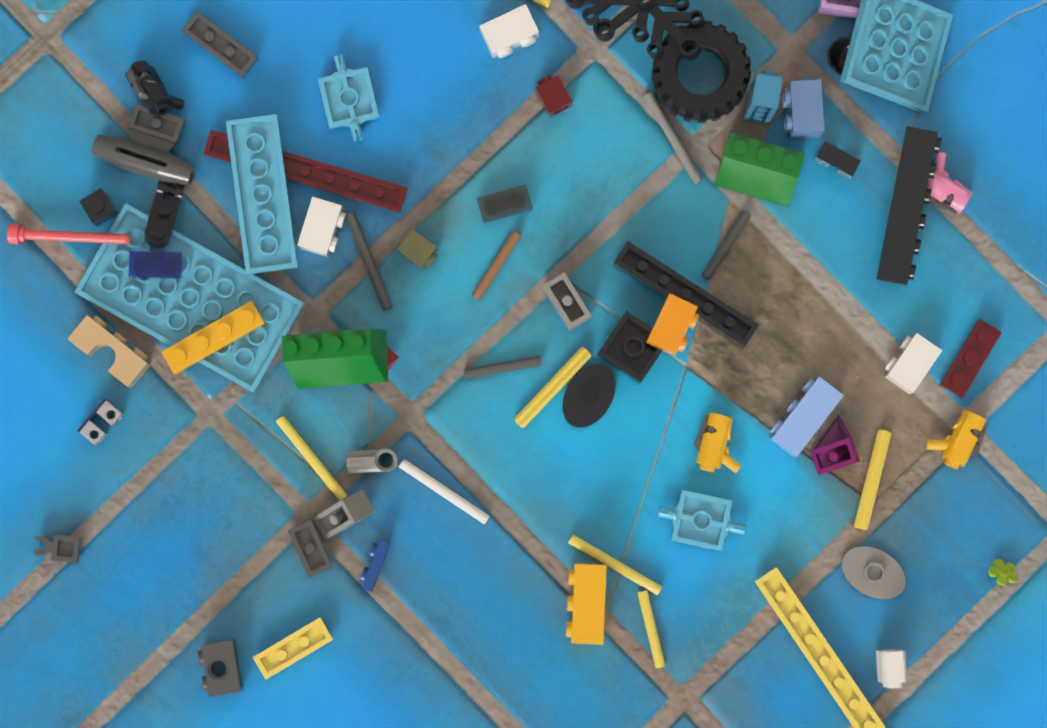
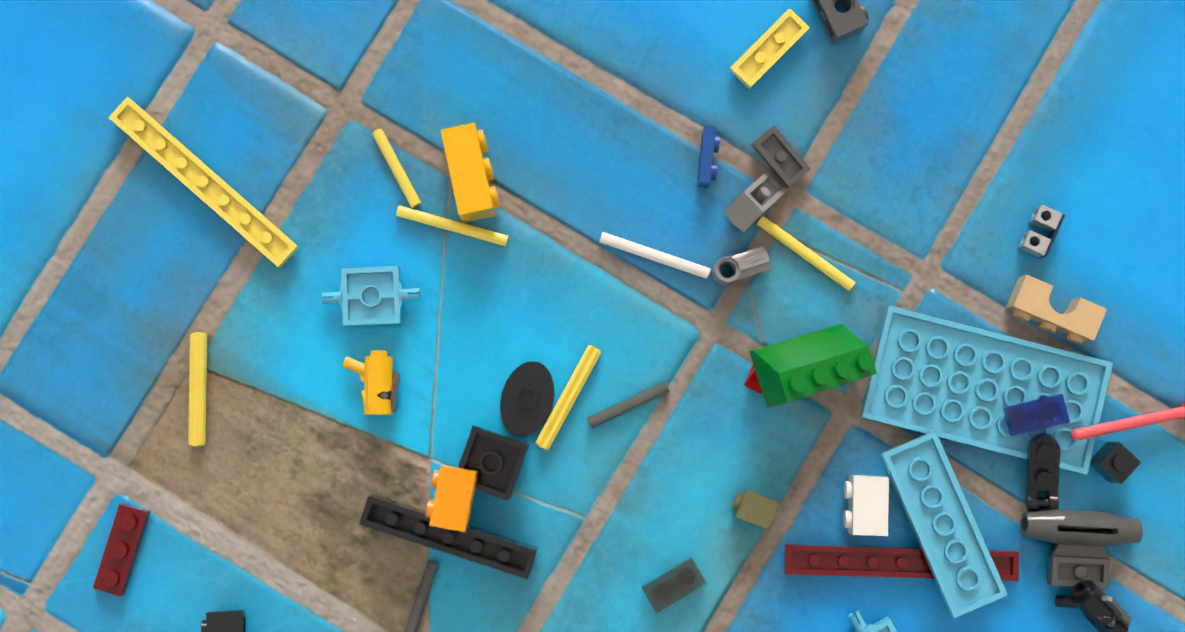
camera: 165 degrees right, 0 degrees up
dark grey plate [34,534,82,563] -> none
yellow plate [162,301,265,375] -> none
dark grey bar [346,212,393,311] -> none
medium nougat bar [472,231,521,300] -> none
light grey brick [542,272,592,332] -> none
light blue brick [770,377,844,458] -> none
magenta slope [810,414,860,475] -> none
light grey piece [841,546,906,599] -> none
white brick [876,649,907,688] -> none
white brick [884,333,943,394] -> none
yellow piece [926,410,987,470] -> none
lime plant [988,559,1018,586] -> none

